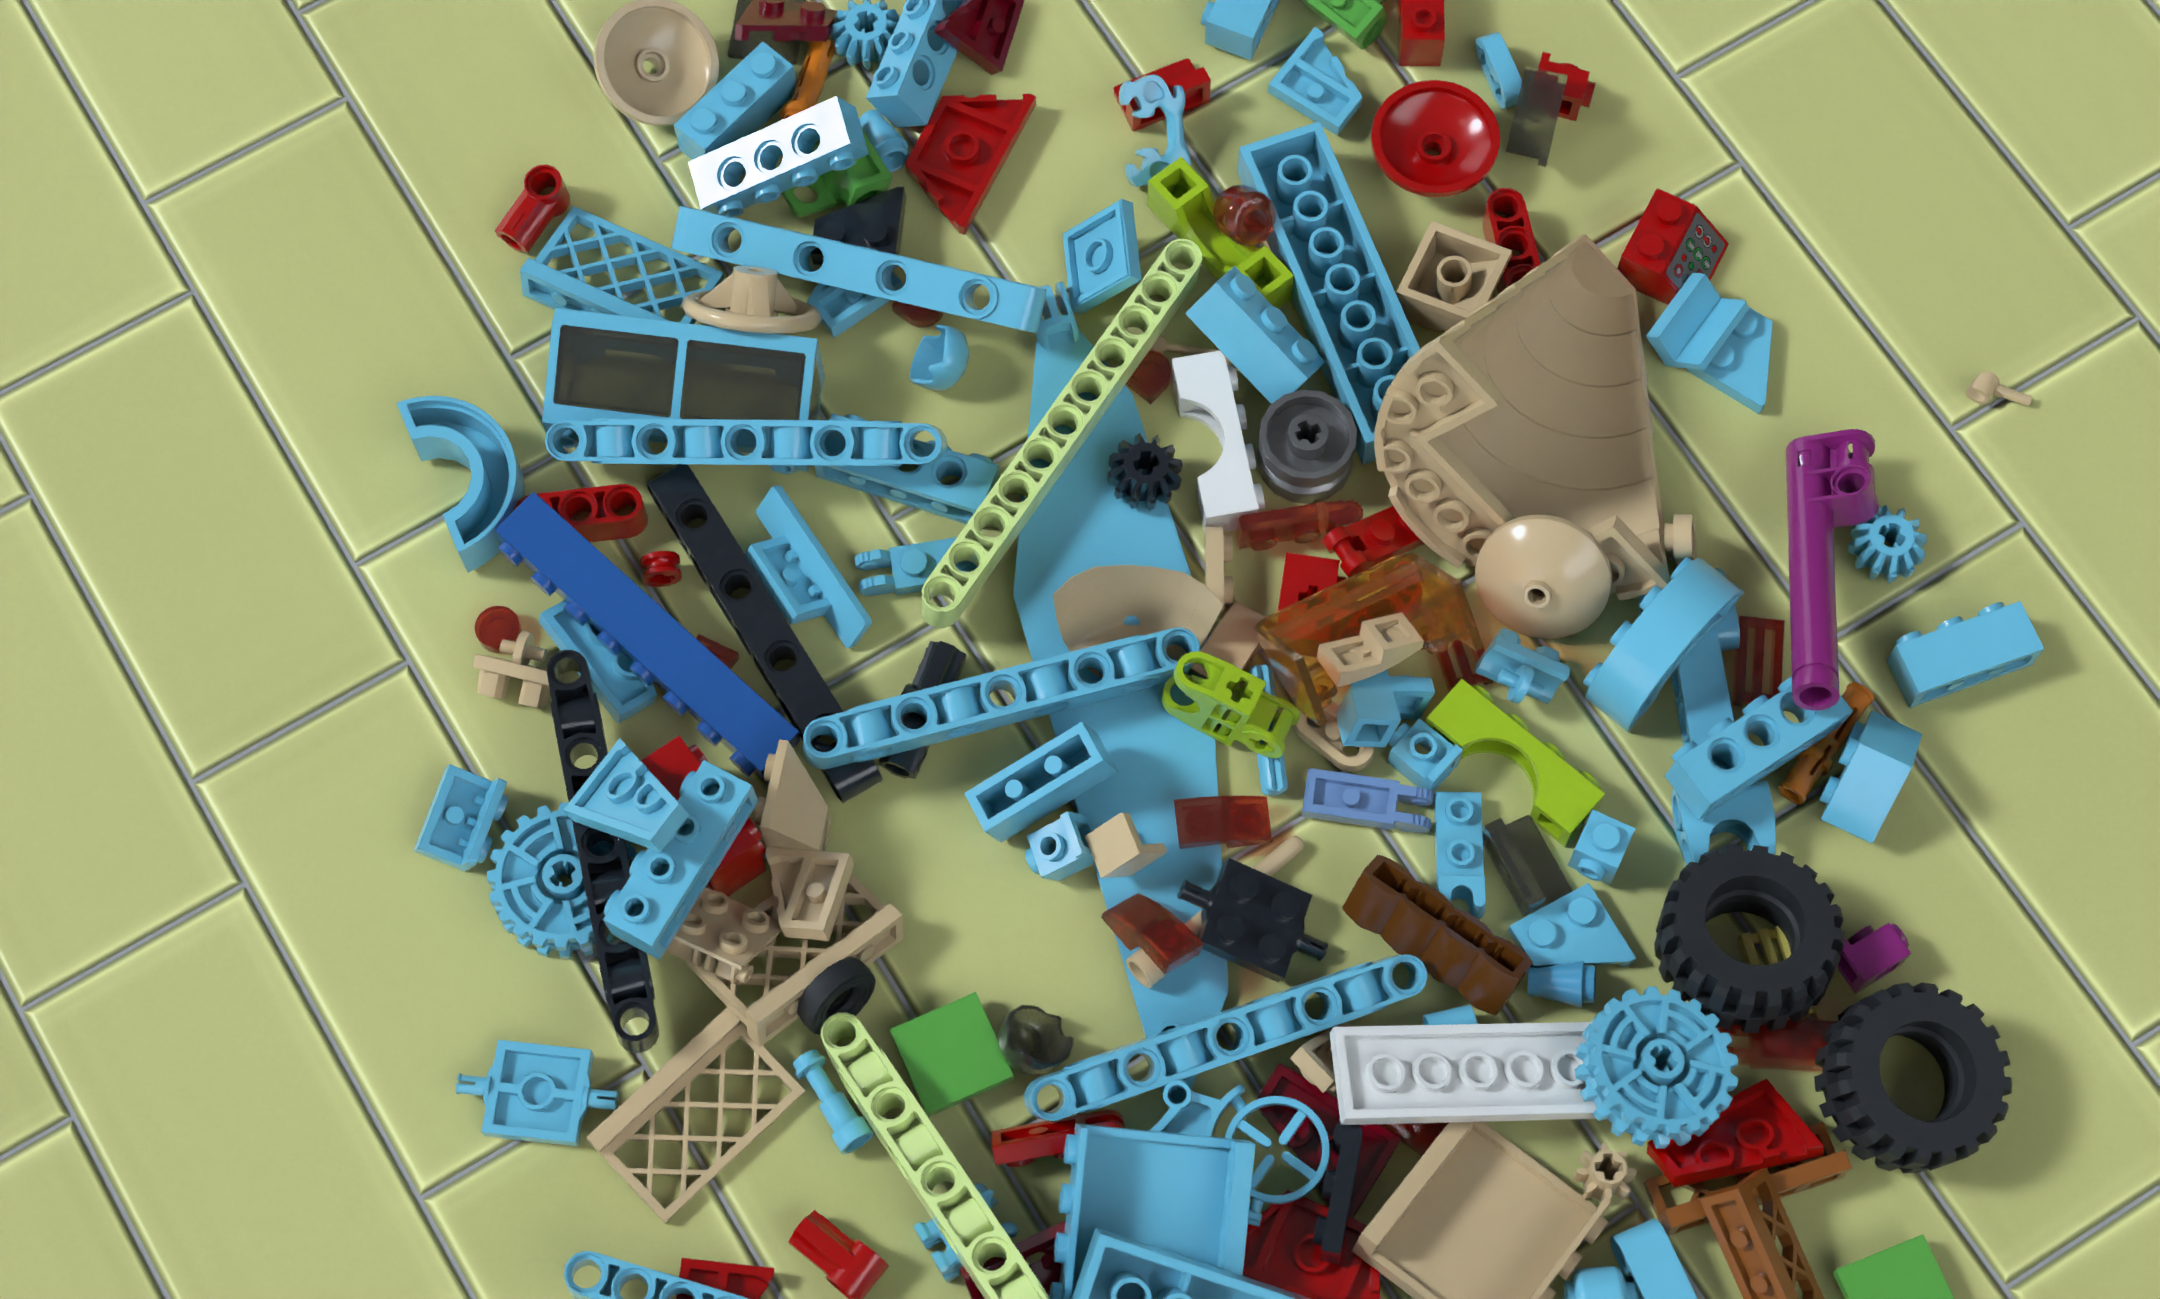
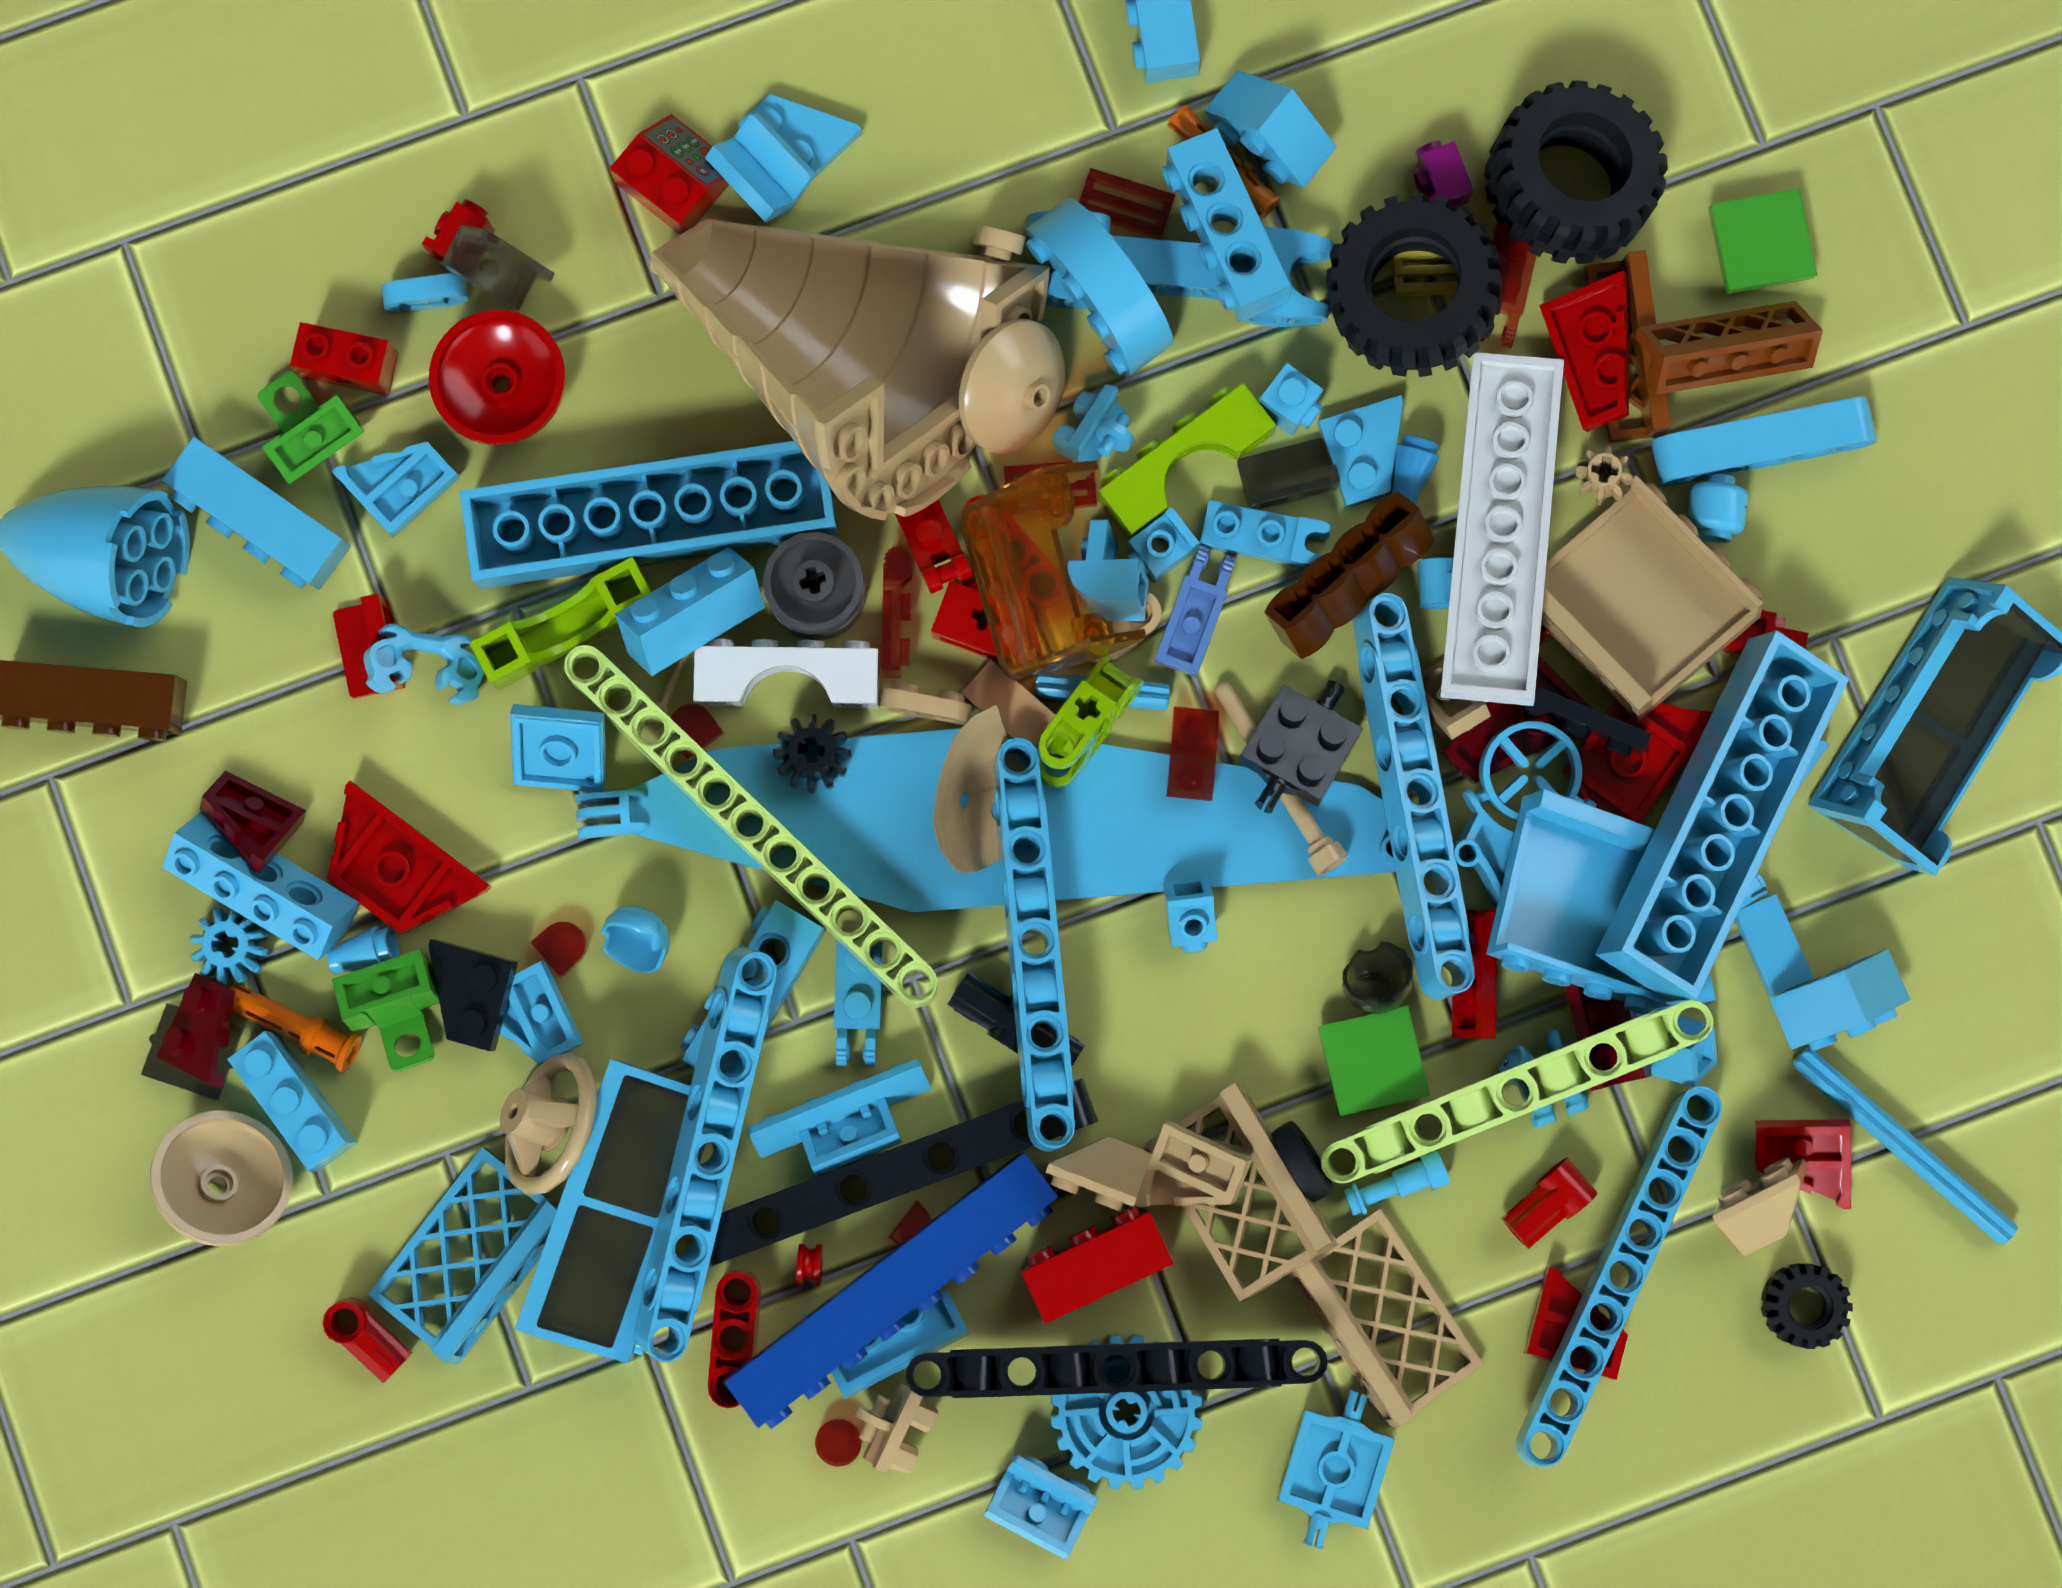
camera: 80 degrees left, 15 degrees up
medium azure brick [396,396,525,573] -> none
medium azure wing [564,738,689,852] -> none
medium azure brick [603,760,759,960] -> none
tan hinge [667,888,782,984] -> none
medium azure beam [671,206,1047,333] -> none
brick [688,96,869,218] -> none
medium azure brick [964,722,1118,843] -> none
tan panel [1084,812,1167,878] -> none
clear red slope [1101,893,1204,975] -> none
clear red head [1213,184,1276,246] -> none
tan slope [1317,612,1424,687] -> none
tan slope [1396,221,1512,331] -> none
red beam [1483,188,1541,294] -> none
medium azure piece [1575,986,1738,1148] -> none
magenta piece [1786,429,1879,711] -> none
medium azure gear [1848,504,1927,583] -> none

